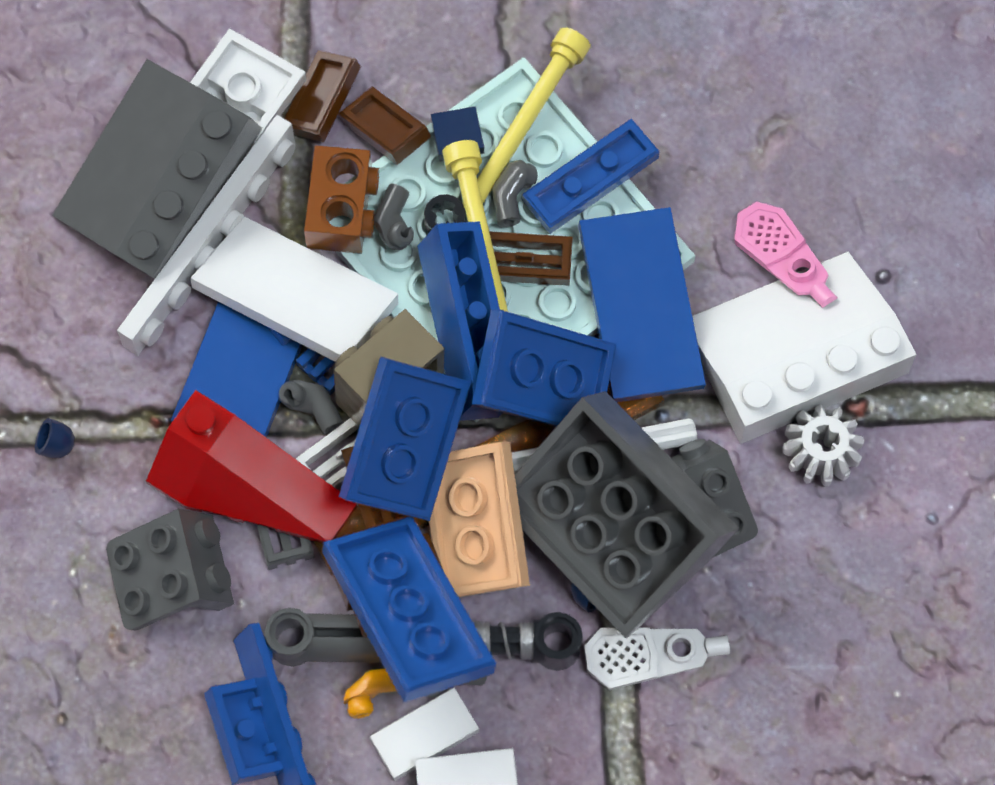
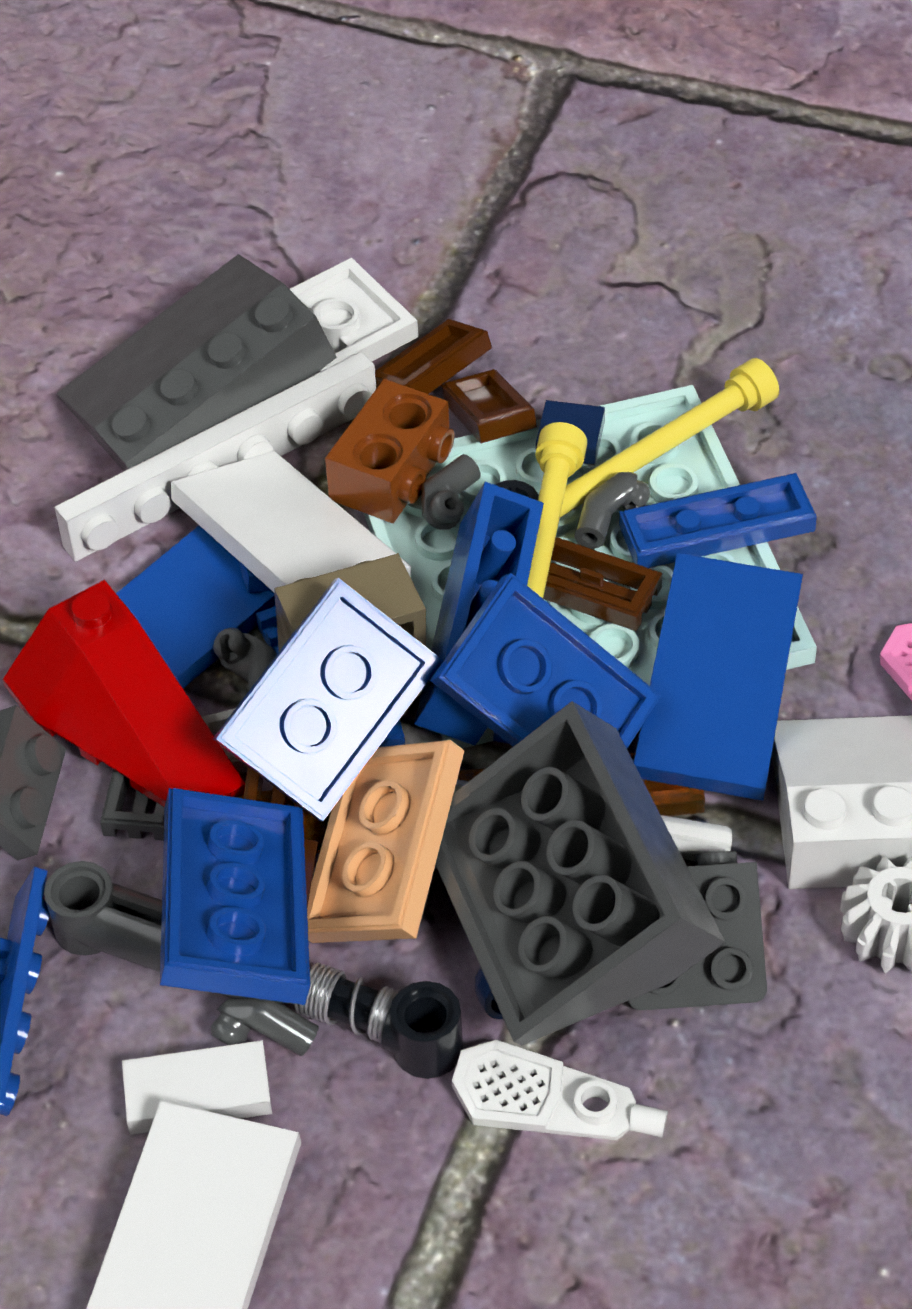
camera: 25 degrees right, 20 degrees down
light orange arm [343,668,397,719] -> none

